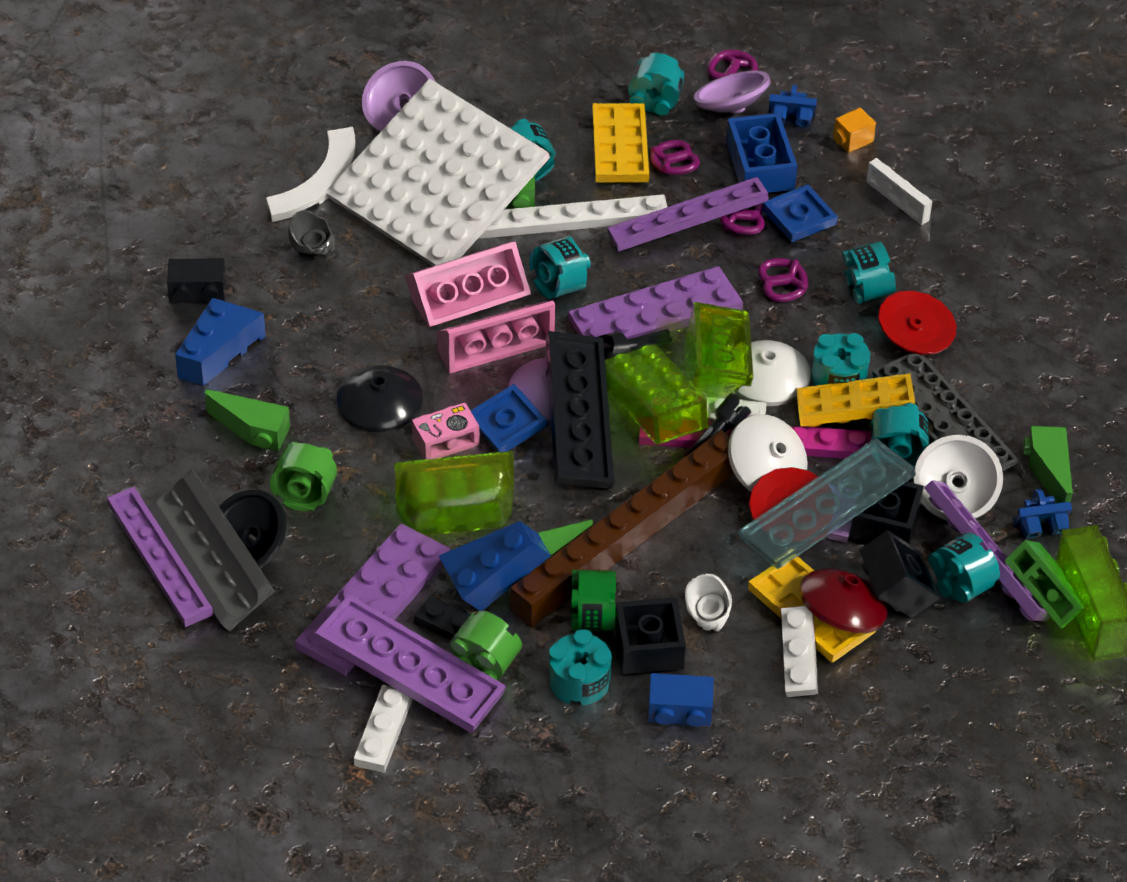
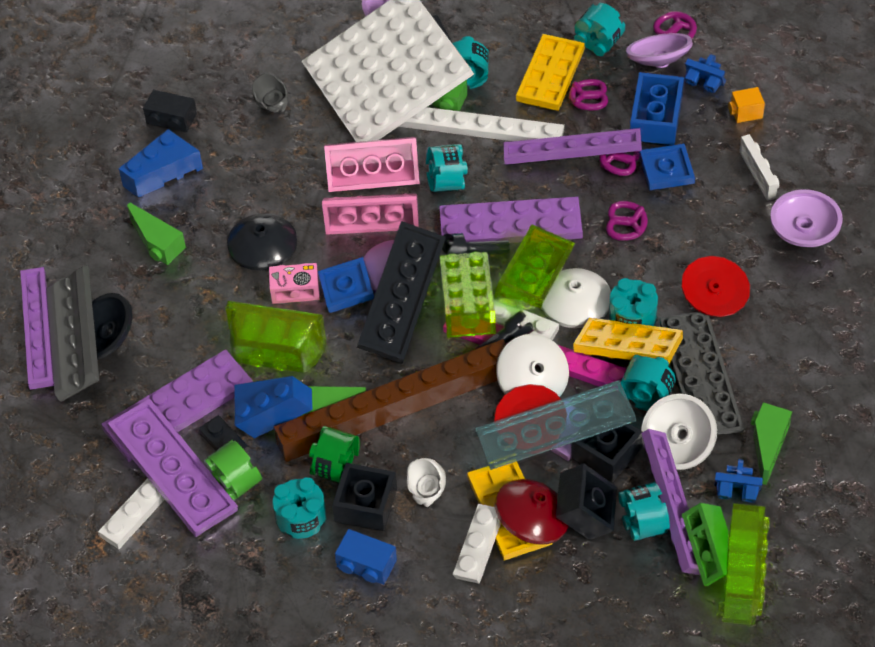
camera: 25 degrees right, 5 degrees up
white tile [266,127,356,222] -> none
bright green brick [270,442,337,511] -> none
teal brick [842,242,896,305] -> none
none -> lavender dish [770,190,842,247]

